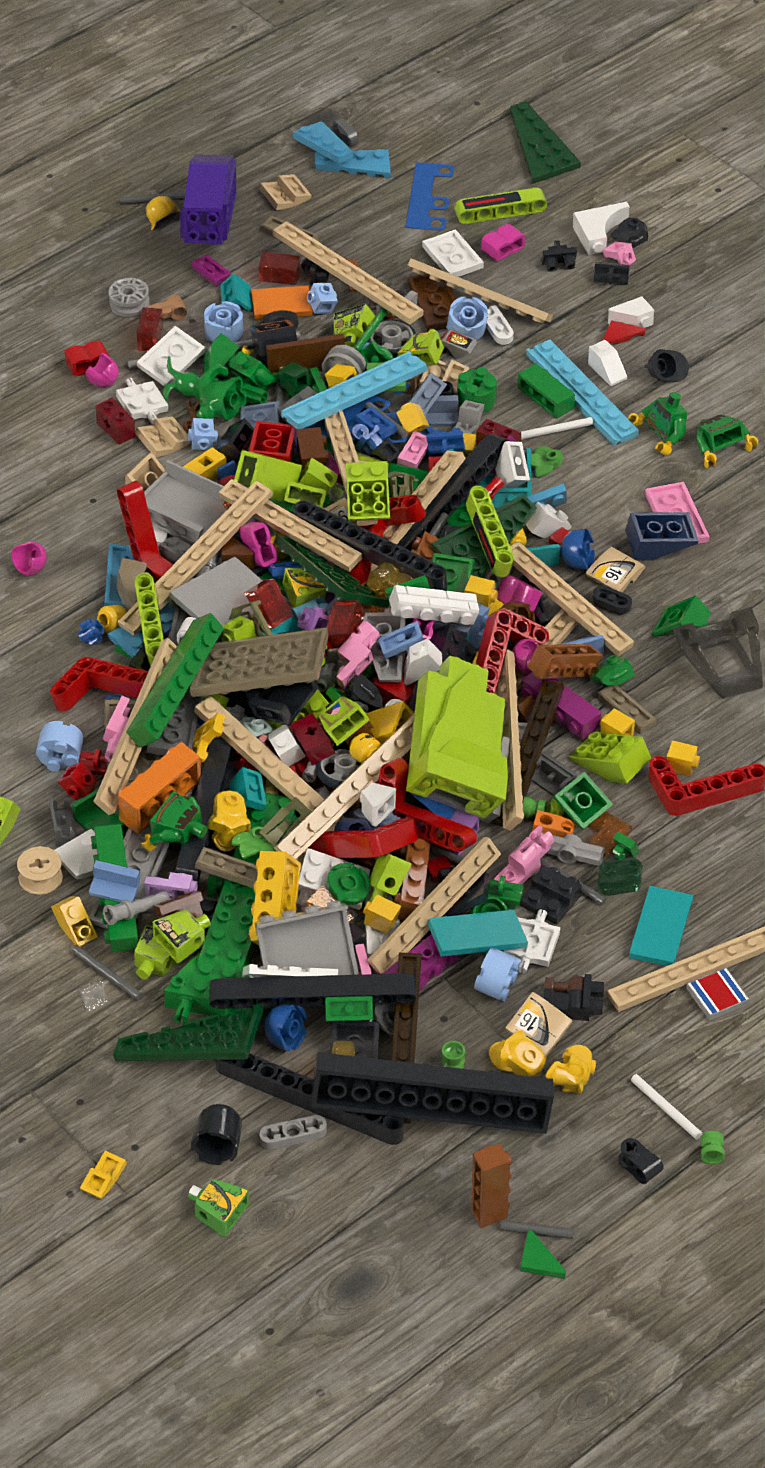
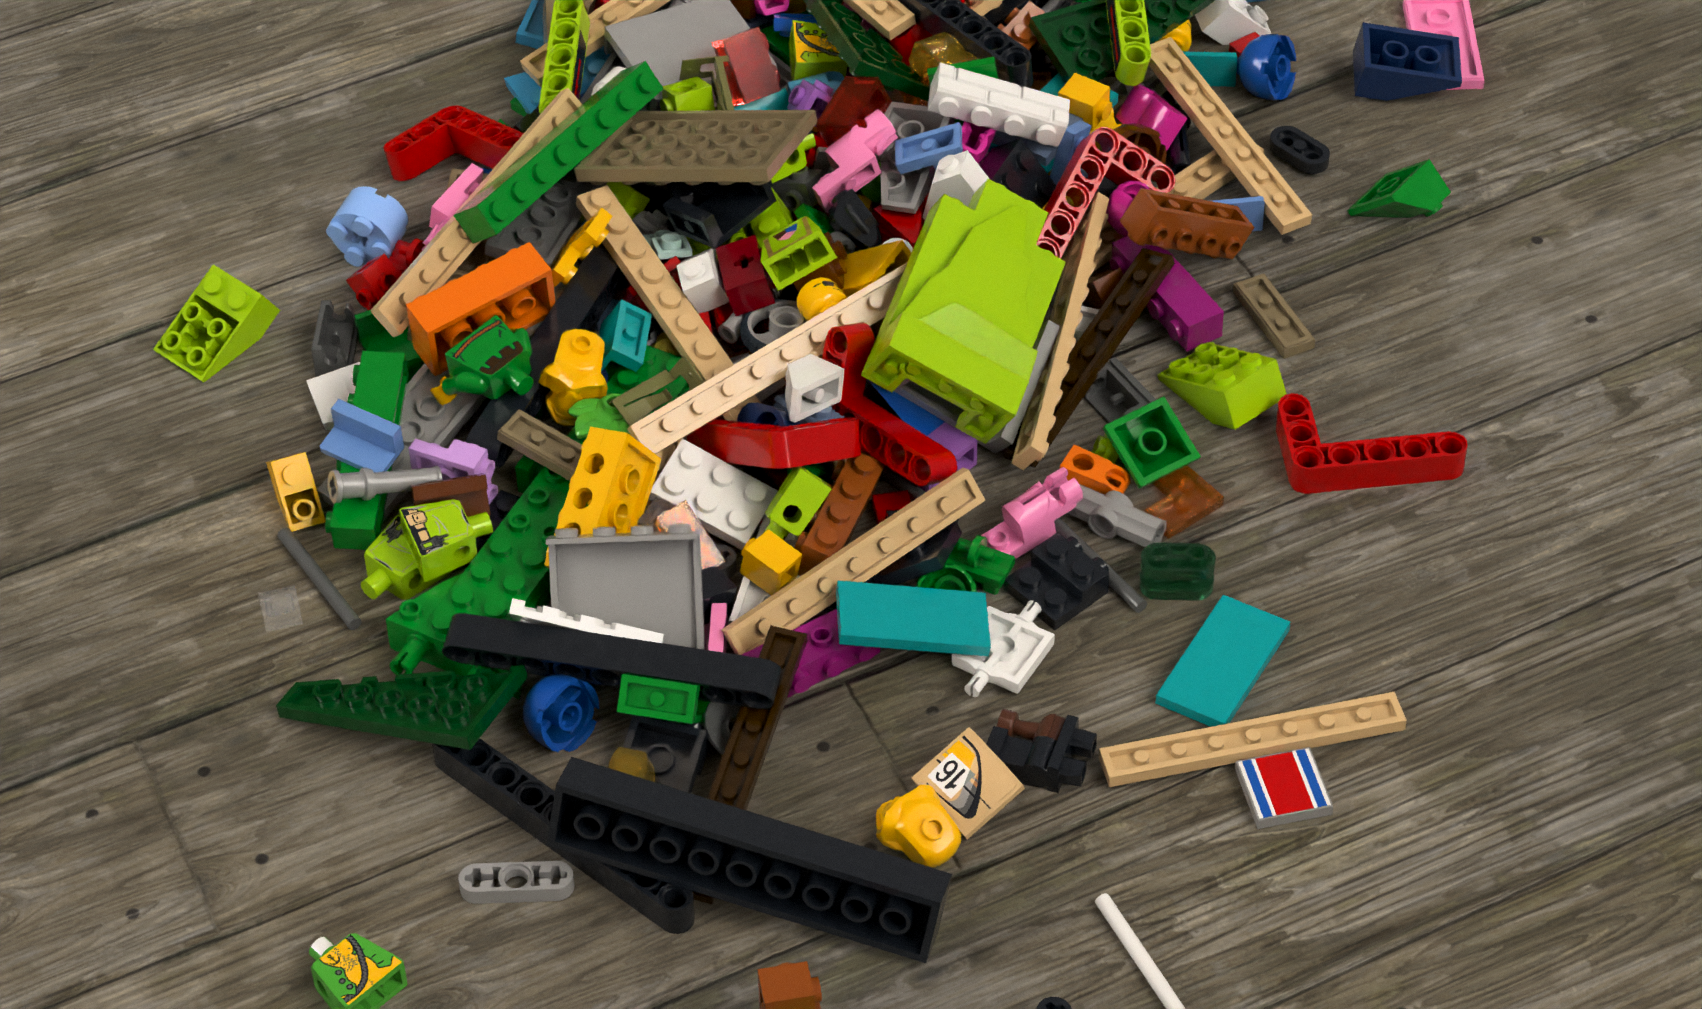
camera: 15 degrees right, 0 degrees up
tan piece [17,846,63,895] -> none
blue gear [78,618,104,645] -> none
yellow slope [80,1151,127,1199] -> none
yellow head [97,604,127,633] -> none
black cylinder [191,1104,242,1165] -> none
green tile [325,863,371,905] -> none
green tile [432,553,475,593] -> none
bright green wheel [442,1041,465,1069] -> none
light blue brick [474,948,521,1002] -> none
bright green wheel [523,797,547,819] -> none
yellow head [546,1045,596,1094] -> none
tan slope [586,547,645,592] -> none
green hand [590,655,635,686] -> none
yellow brick [600,708,635,736] -> none
green tile [612,832,639,862] -> none
yellow brick [666,741,700,776] -> none
clear smoke windscreen [673,607,763,699] -> none

